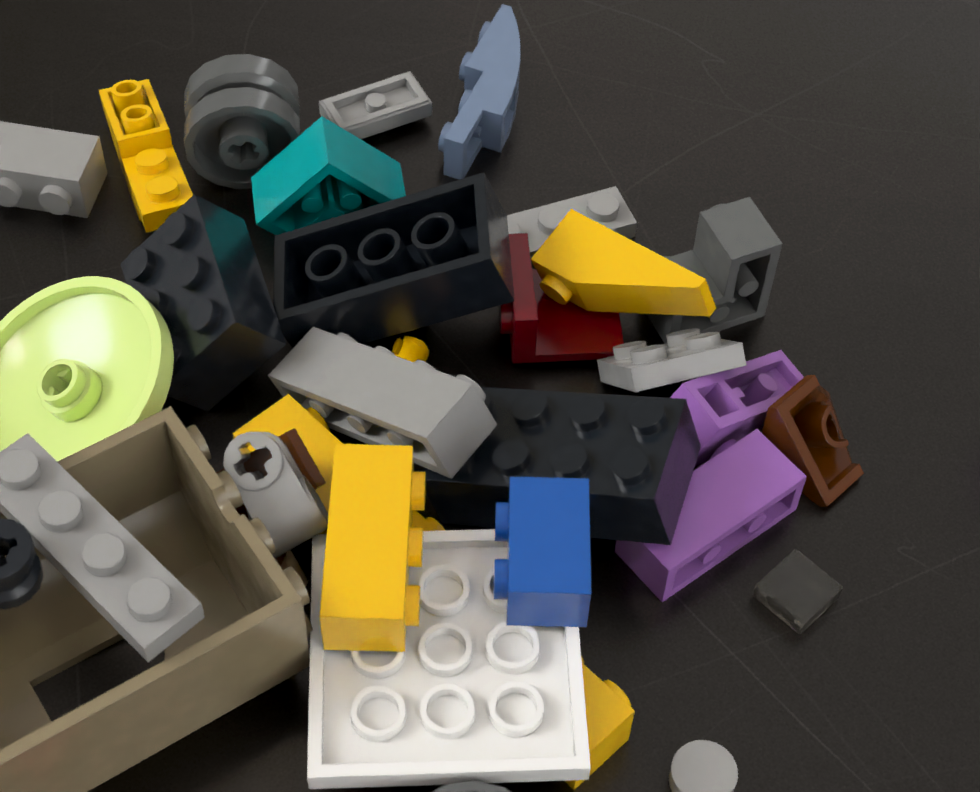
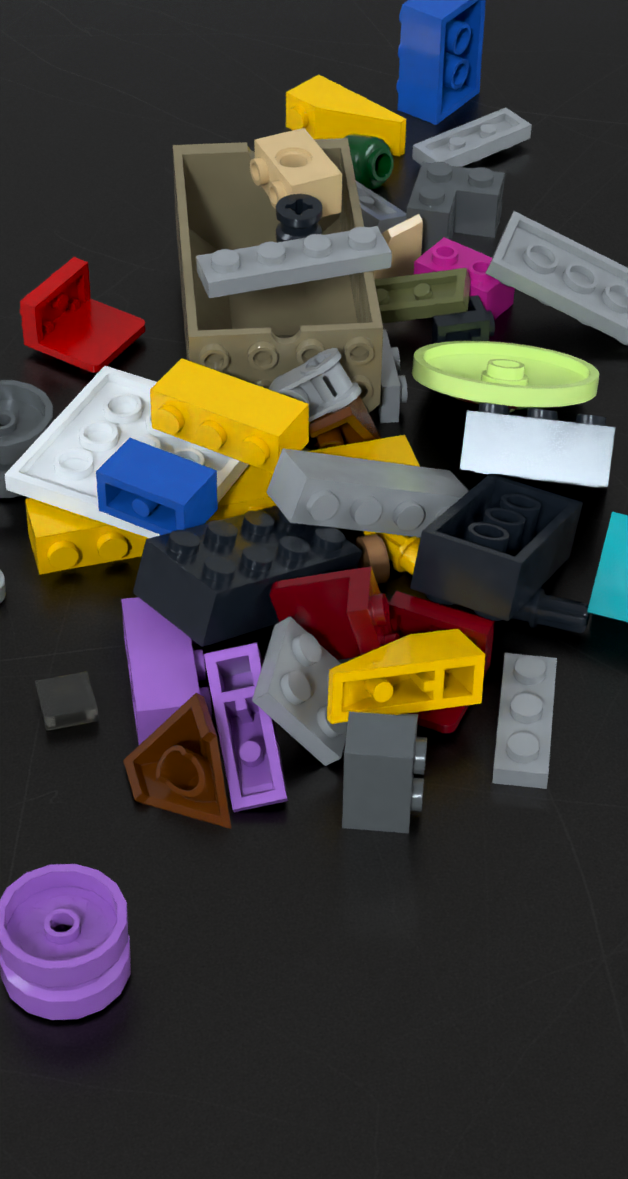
camera: 120 degrees right, 10 degrees down
none -> dark red bracket [270,566,400,660]

